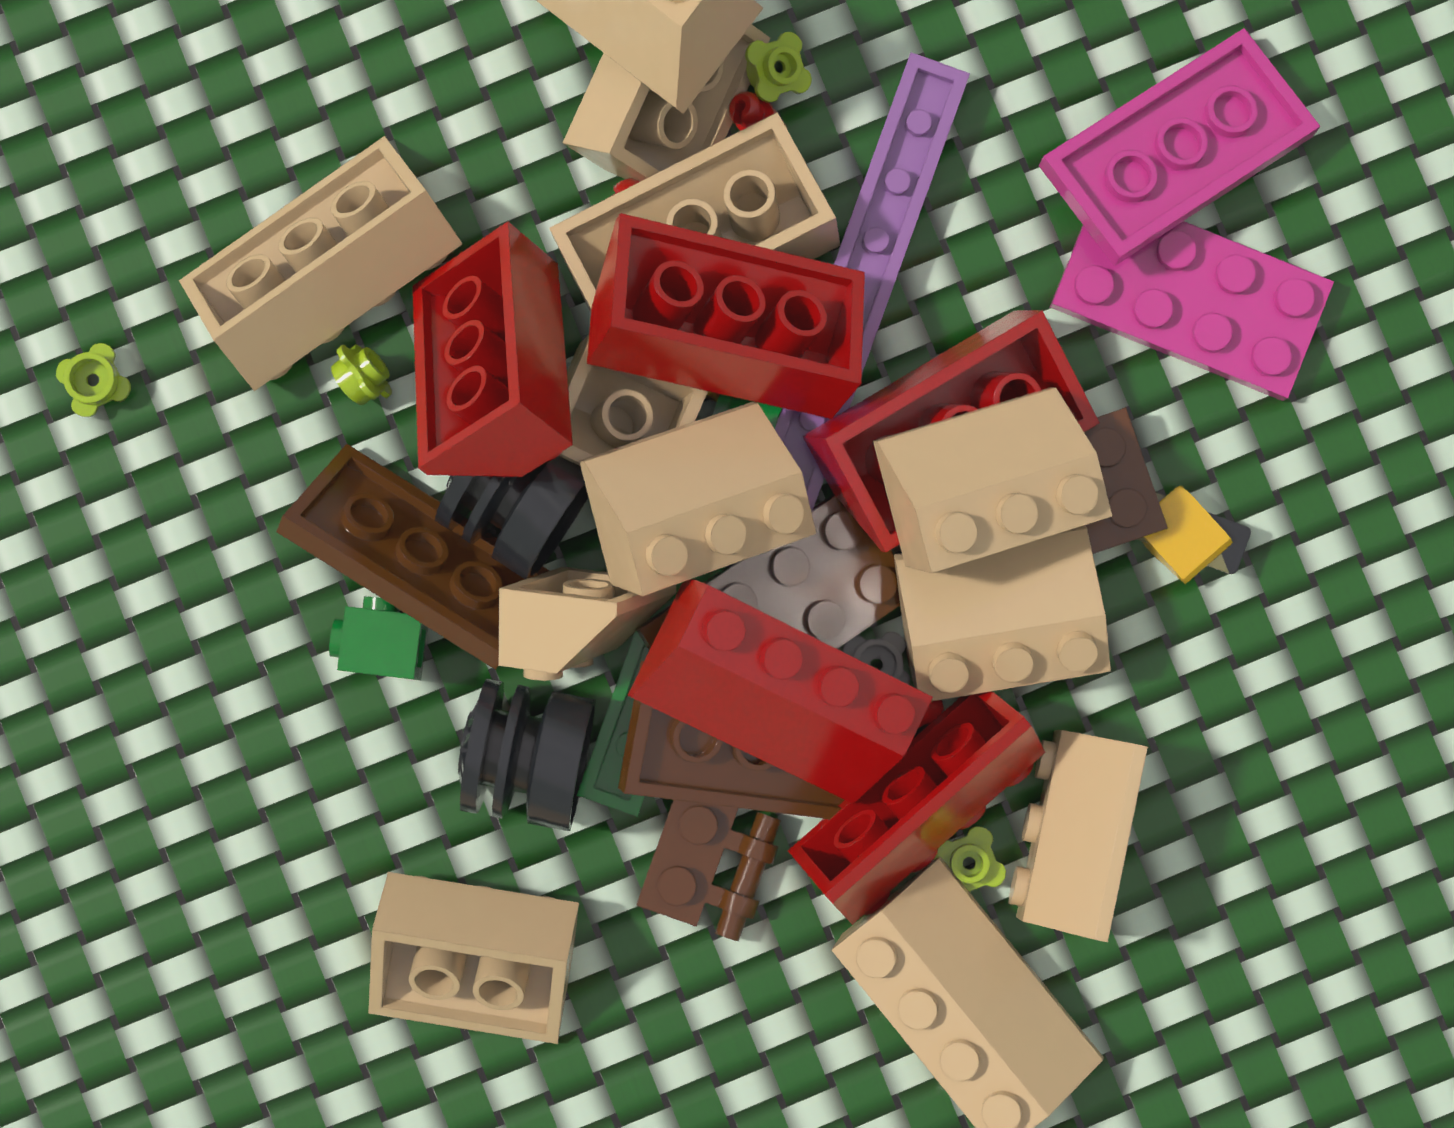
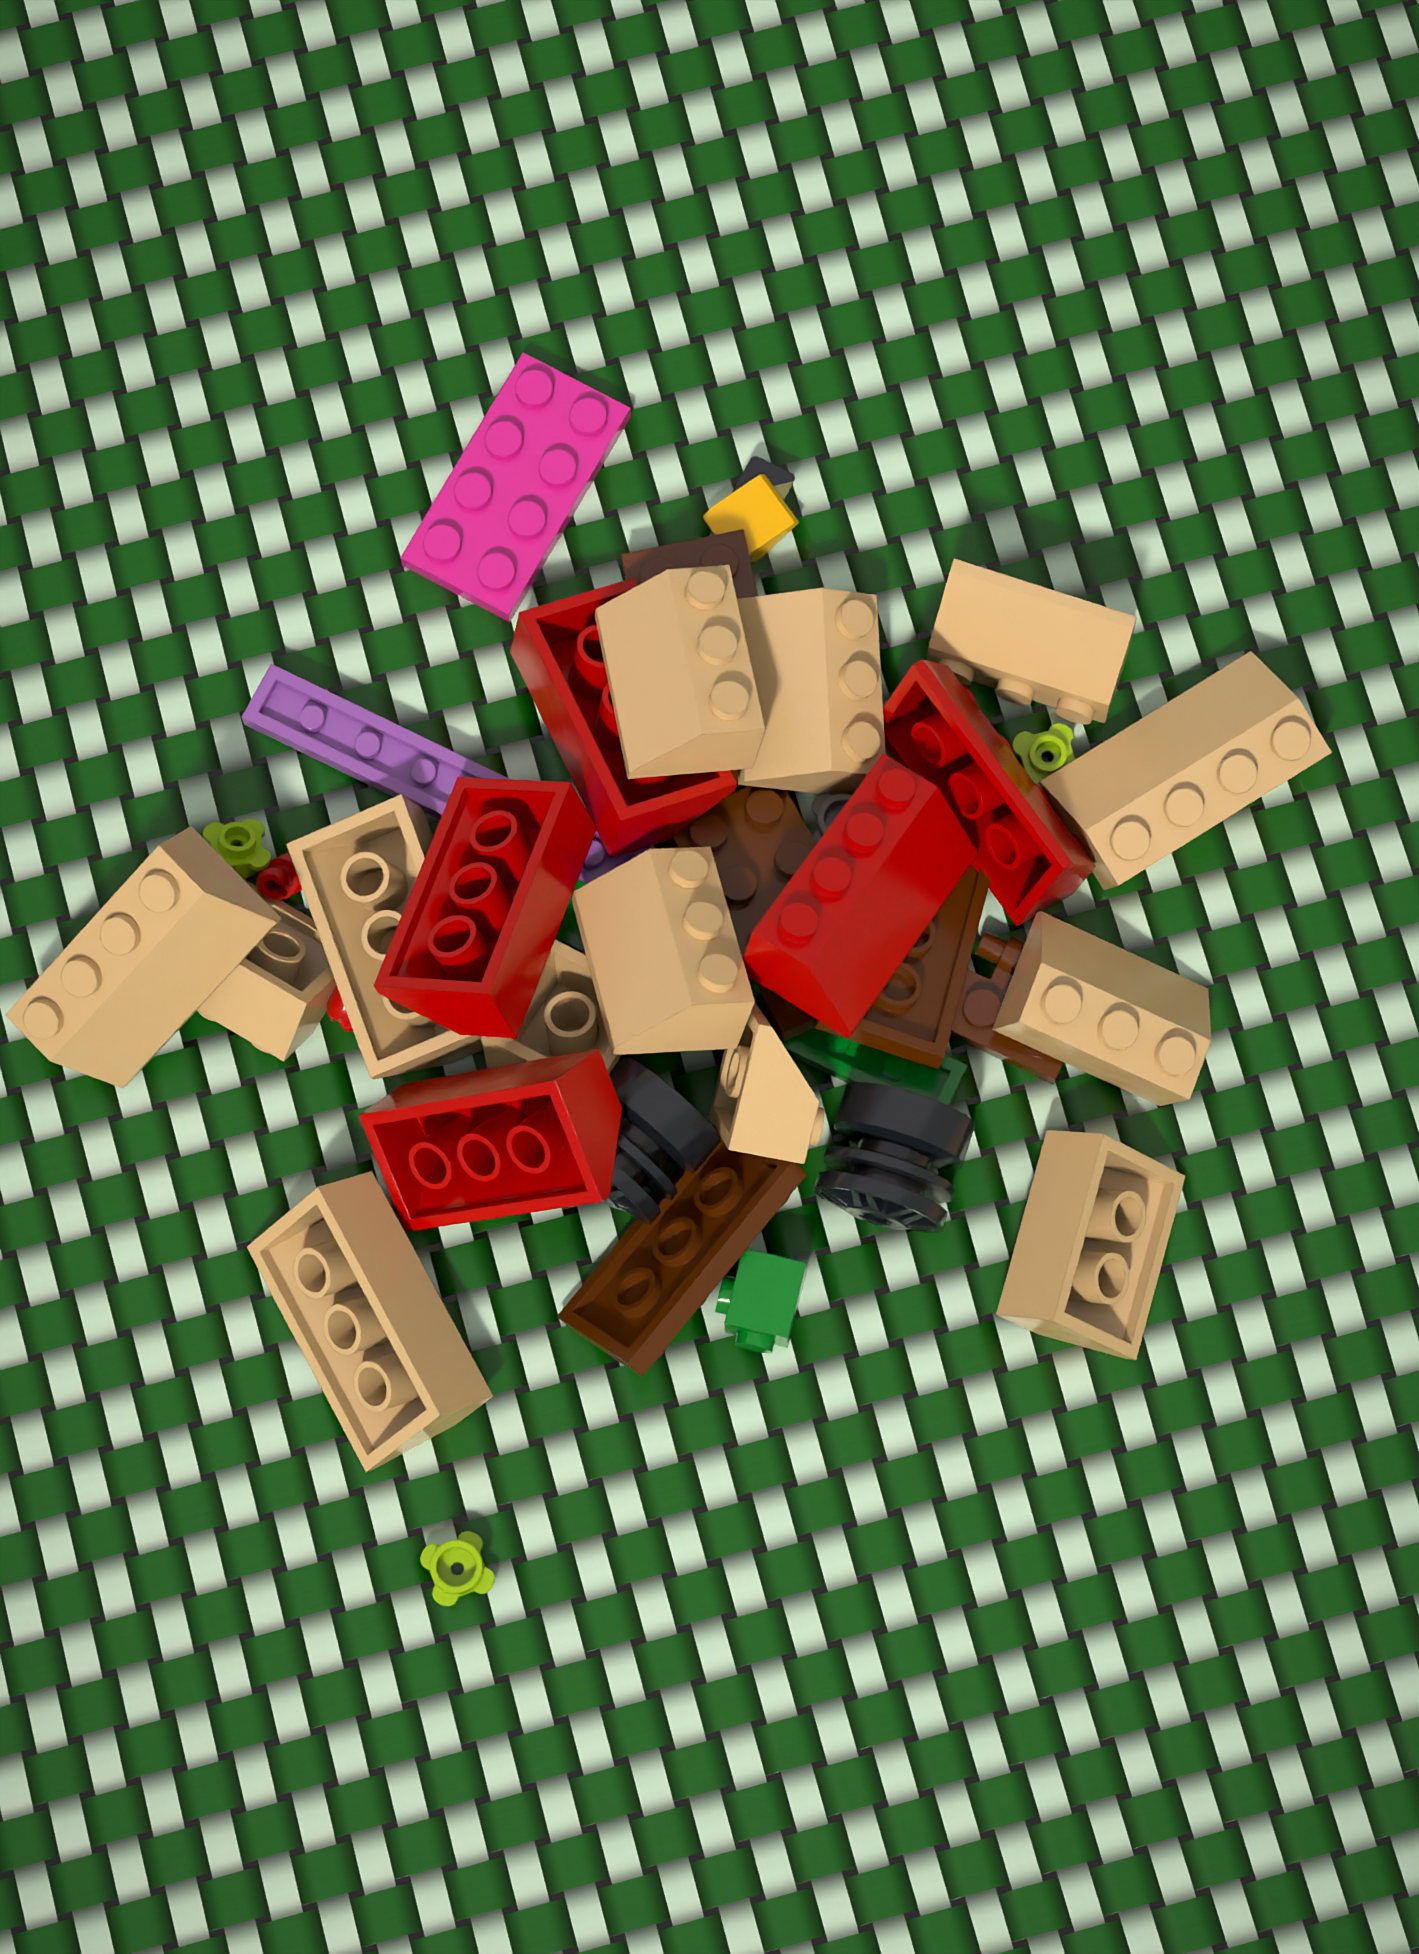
camera: 80 degrees left, 10 degrees down
lime plate [331,344,392,405] -> none
dark pink plate [1039,28,1320,266] -> none
none -> tan slope [992,911,1211,1106]

